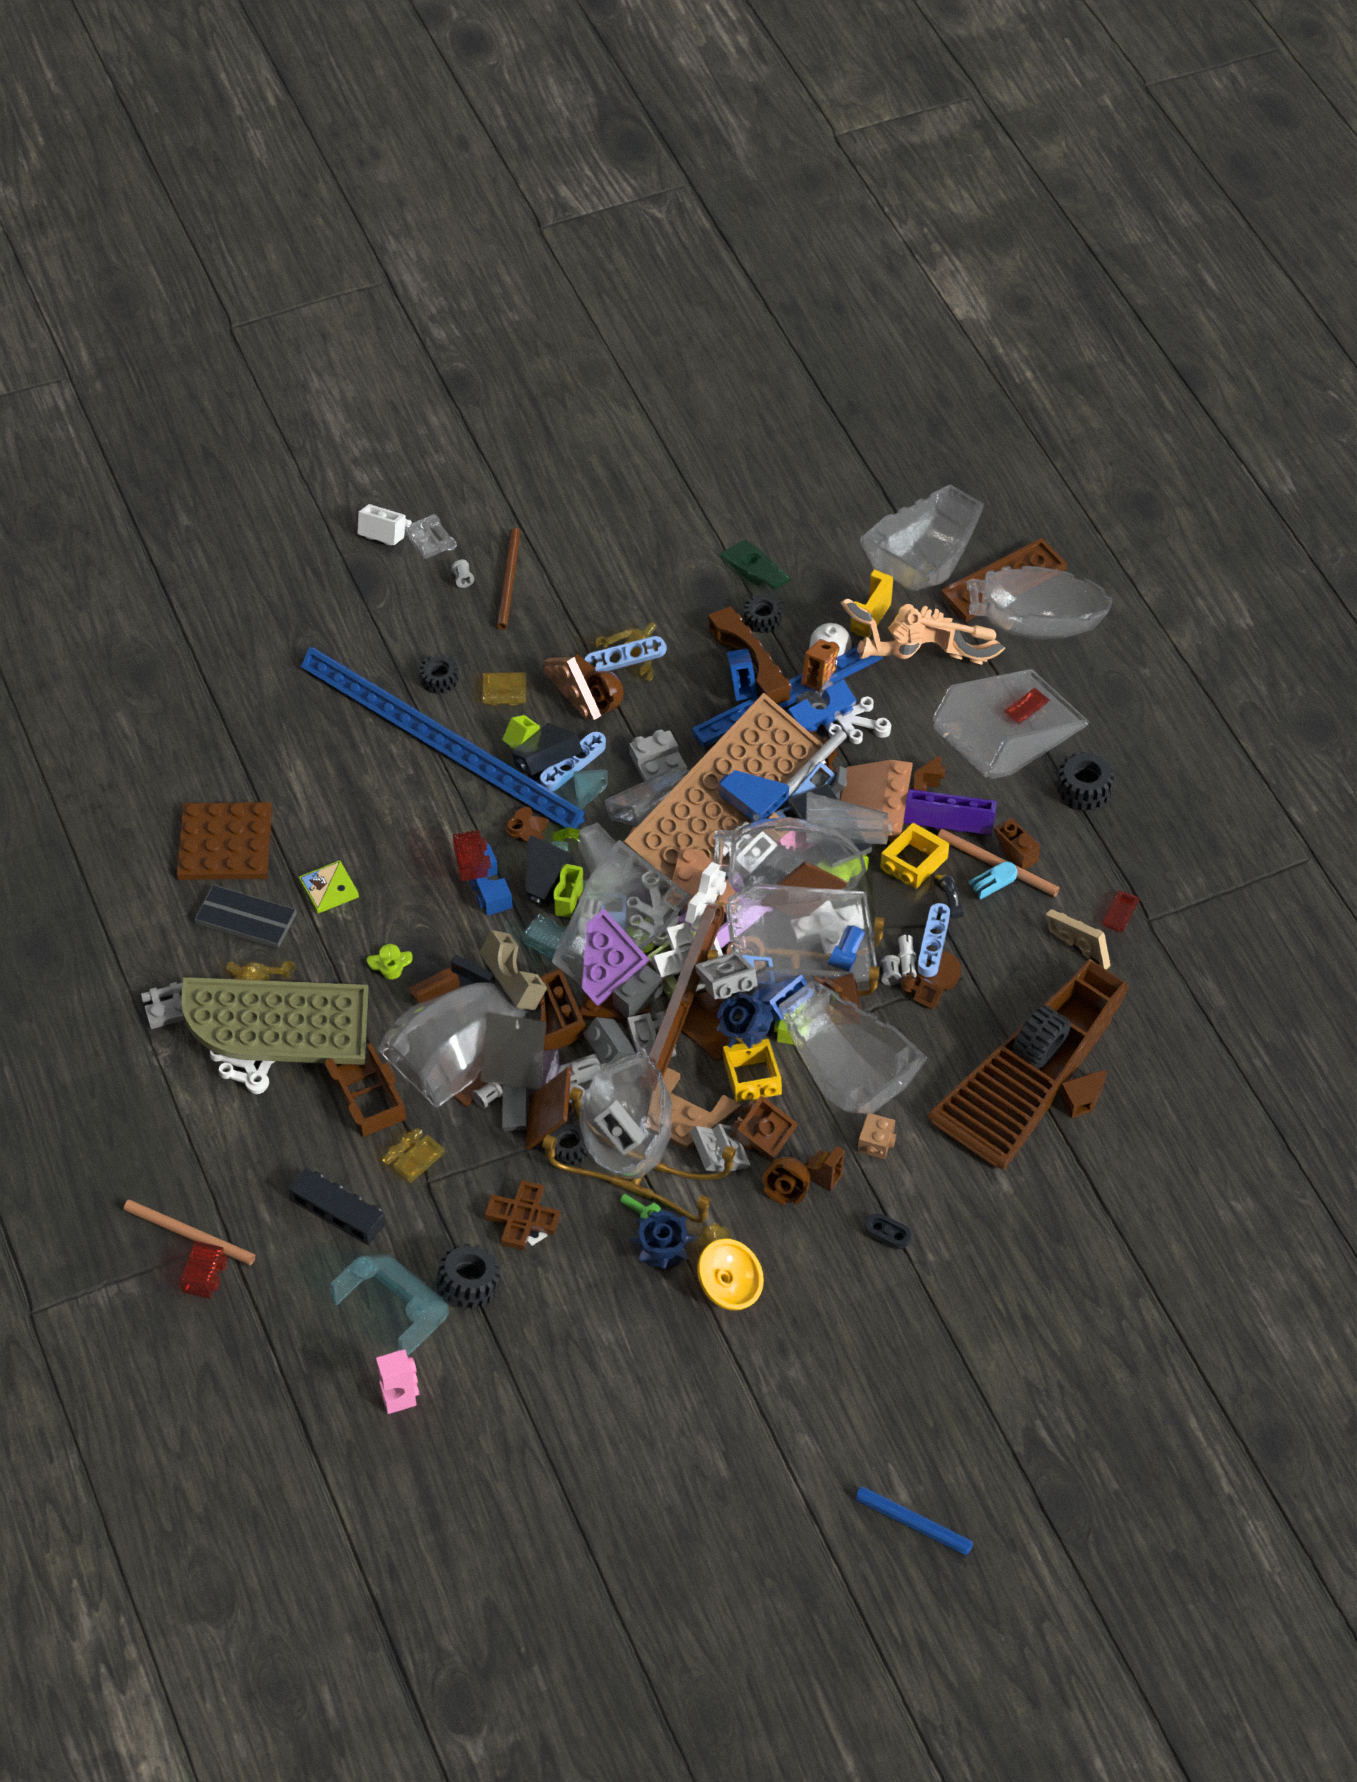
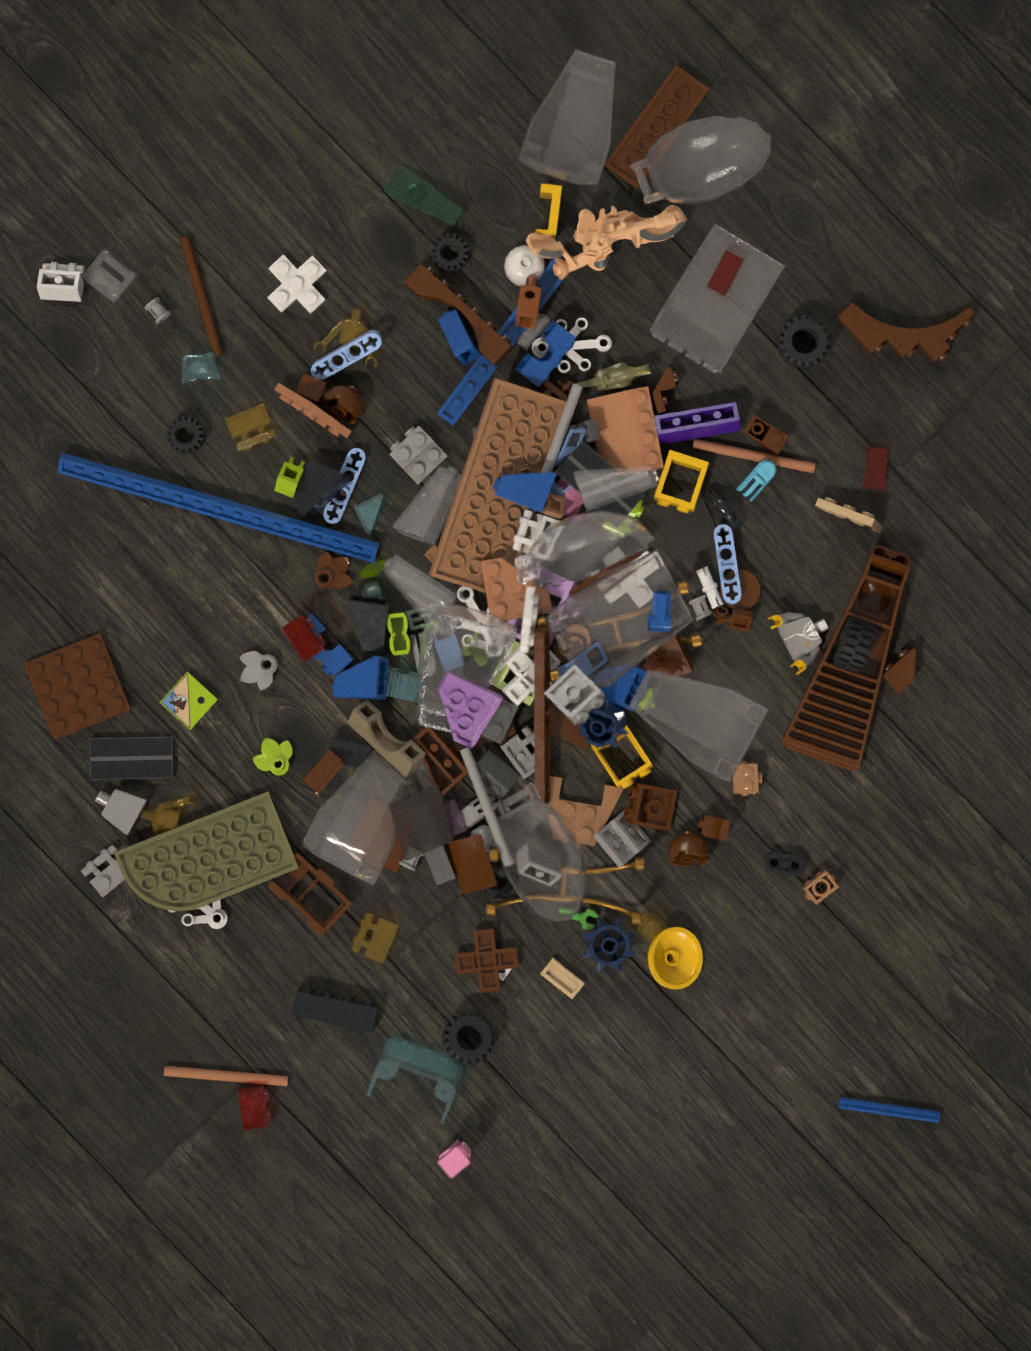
camera: 20 degrees left, 35 degrees up
none -> light grey torso [95,789,148,835]
none -> clear light blue hair [181,352,221,384]
none -> light grey plate [240,651,278,690]
none -> white plate [267,255,327,314]
none -> blue slope [332,656,389,700]
none -> light grey piece [460,747,514,867]
none -> tan tile [540,958,585,999]
none -> olive animal [576,363,650,390]
none -> light grey torso [768,612,829,675]
none -> medium nougat head [802,870,839,905]
none -> reddish brown arch [836,303,975,362]

